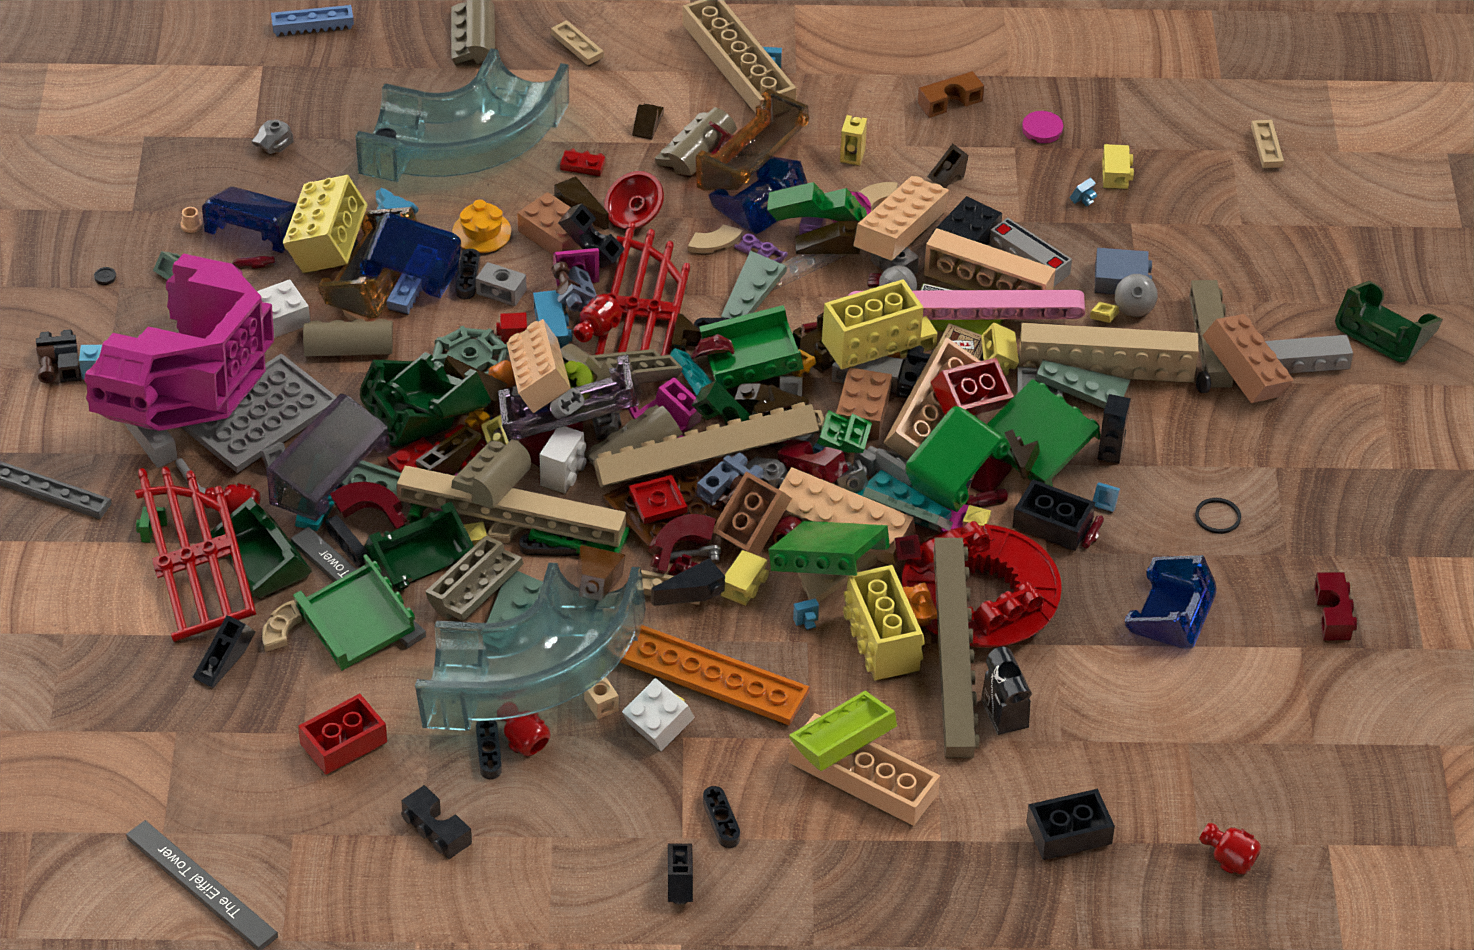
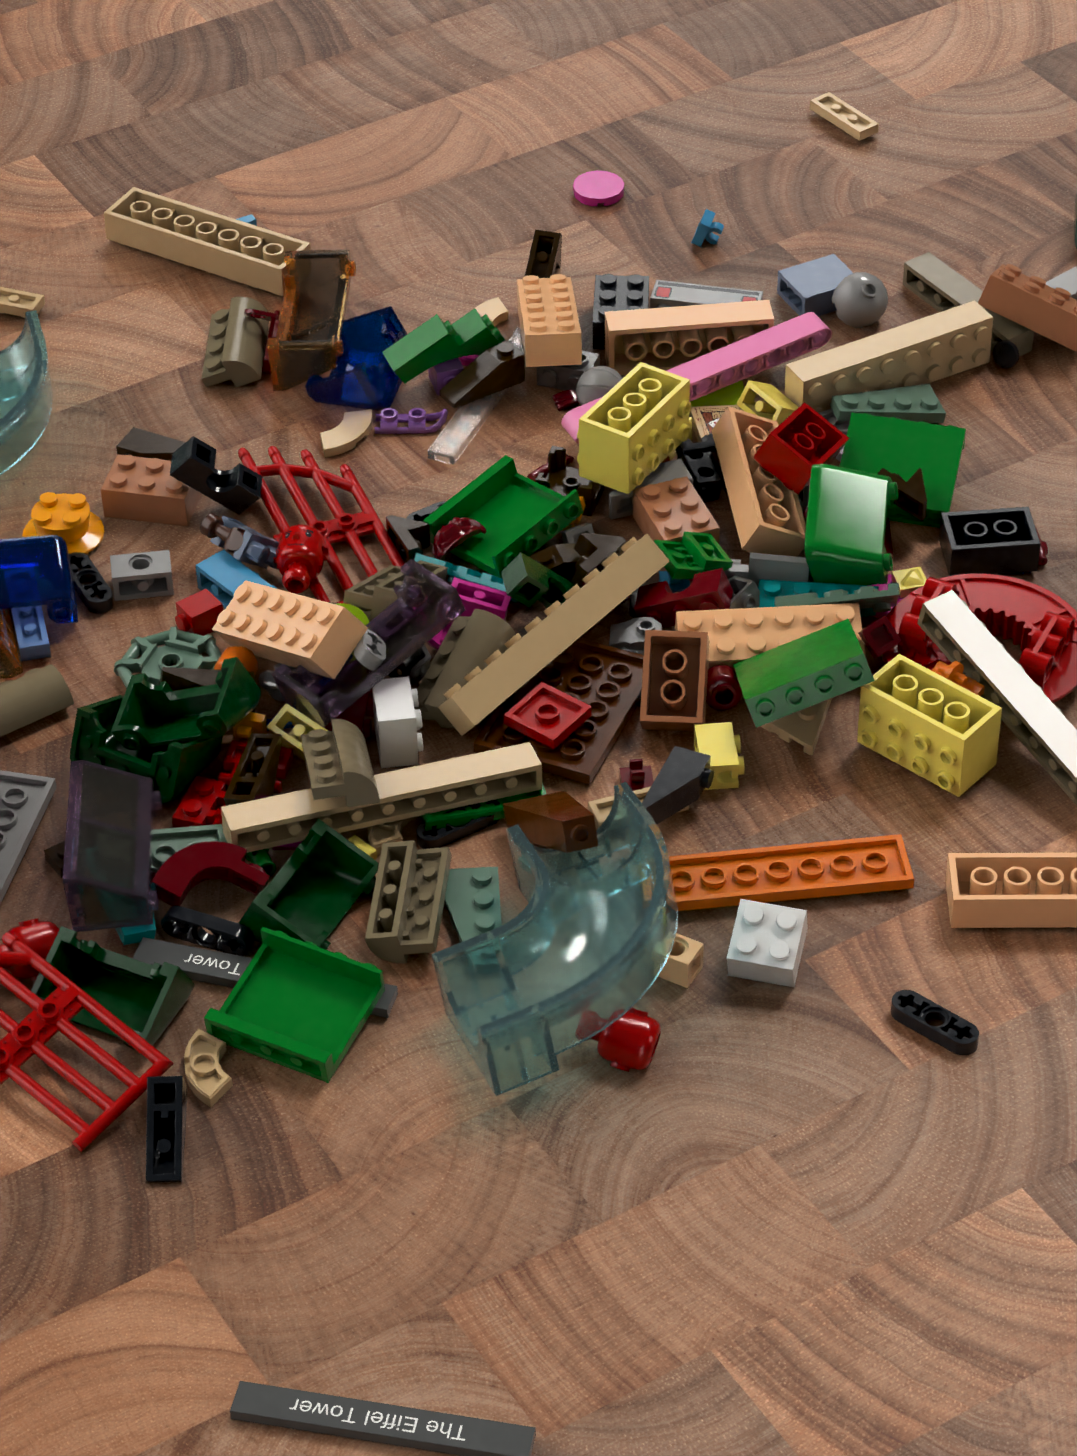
camera: 30 degrees left, 5 degrees down
light grey tile [260,442,290,473] -> none
red brick [298,693,387,775] -> none
black arch [401,785,472,859] -> none
black beam [476,717,502,779] -> none
dark pink slope [553,248,599,286] -> none
red plate [560,148,606,176] -> none
red dish [604,171,664,230] -> none
dark brown slope [632,103,664,139] -> none
dark red arch [648,514,716,574] -> none
black slope [668,843,693,905] -> none
light grey piece [670,545,721,563] -> none
sand blue hips [697,452,764,512] -> none
sand green wing [721,251,787,319] -> none
lime slope [789,691,897,771] -> none
dark azure tile [793,598,819,630] -> none
light yellow brick [840,115,867,166] -> none
dark orange arch [918,71,984,118] -> none
dark red axle [965,488,1008,507] -> none
light yellow tile [1090,302,1119,323] -> none
dark azure tile [1093,482,1120,512] -> none
black arch [1097,394,1131,464] -> none
light yellow brick [1102,144,1134,189] -> none

